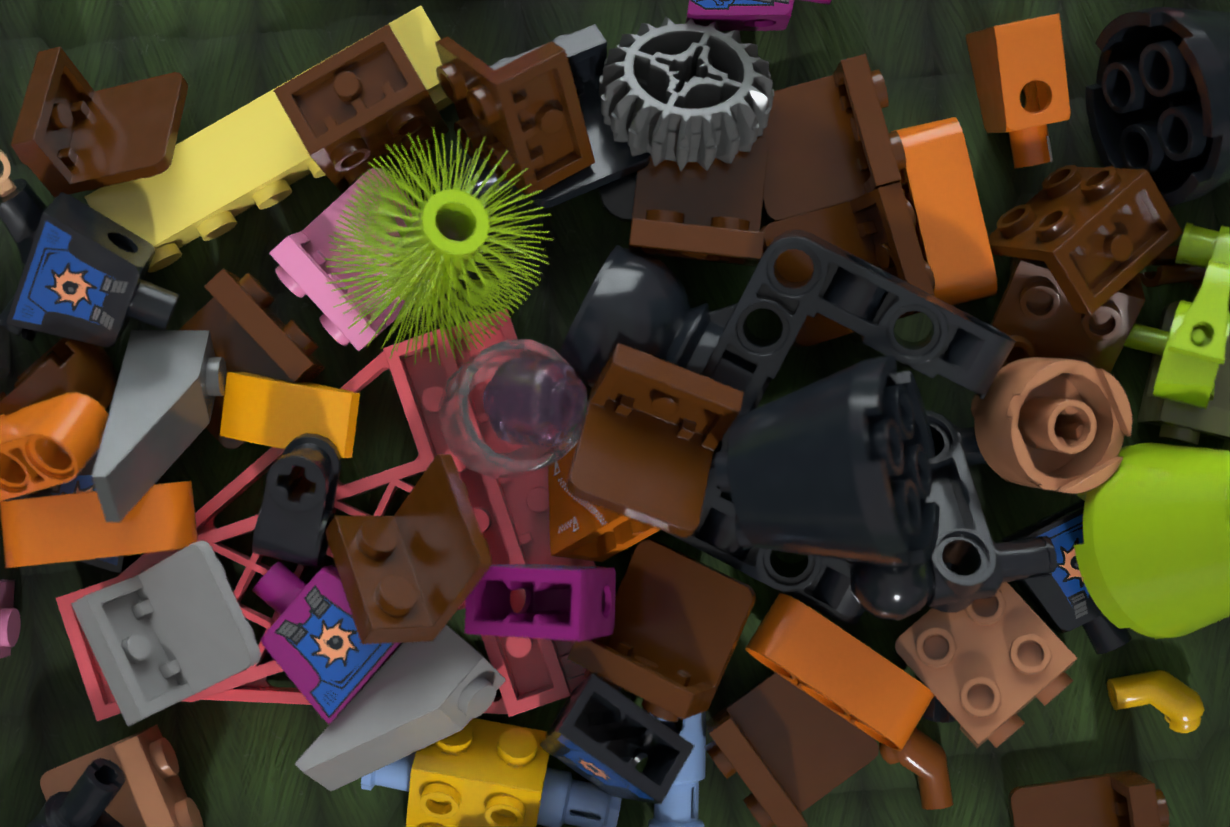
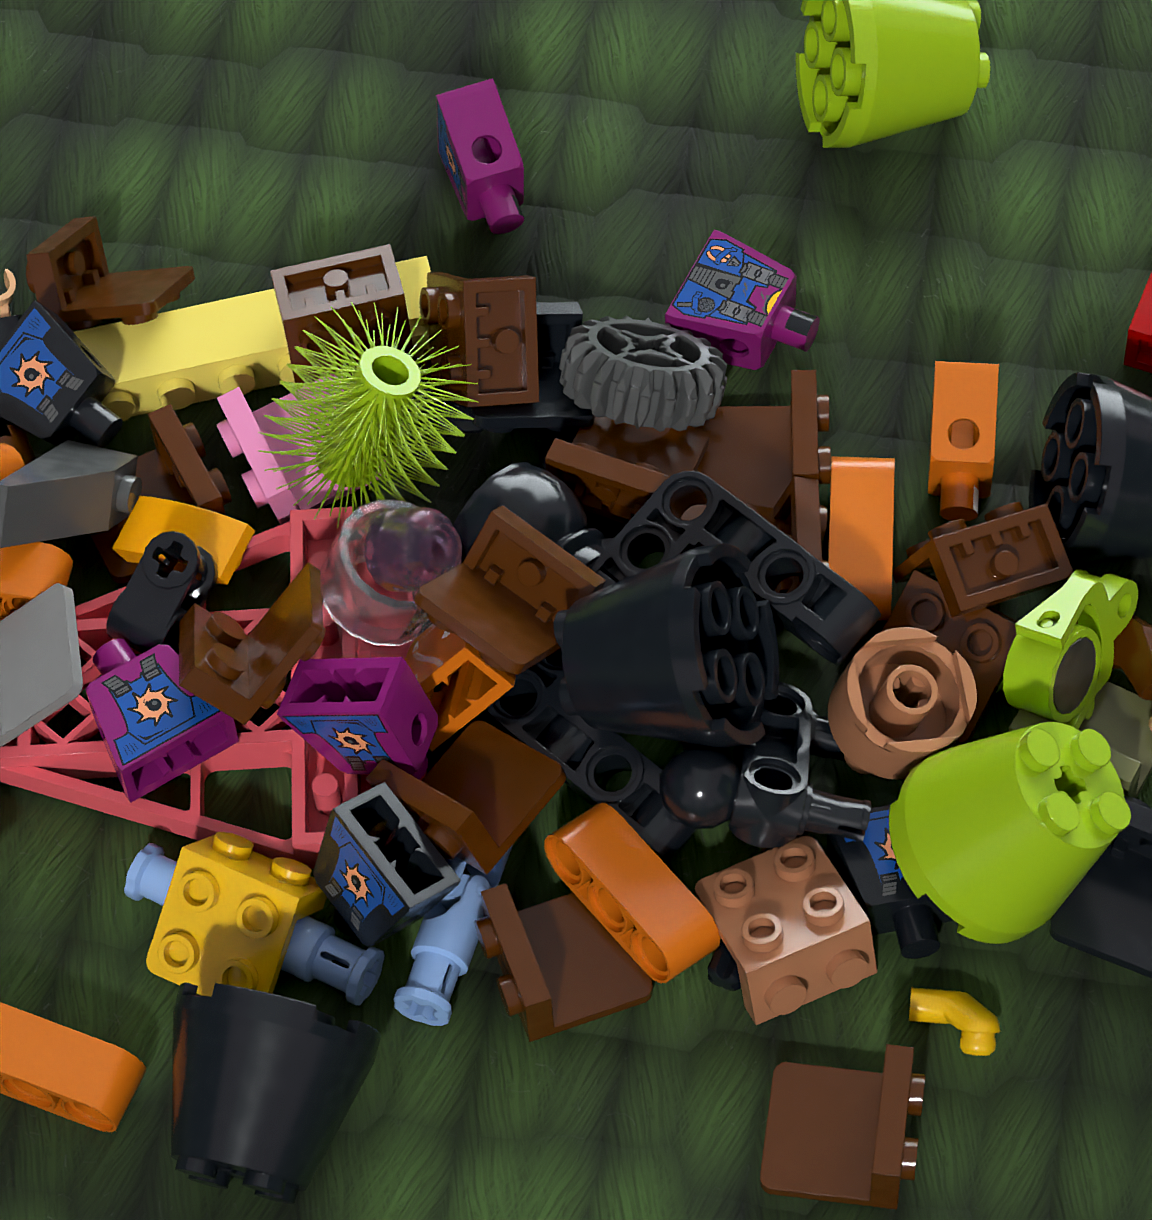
camera: 20 degrees right, 30 degrees down
light grey slope [295,625,506,791] -> none
dark orange arm [879,727,954,810] -> none

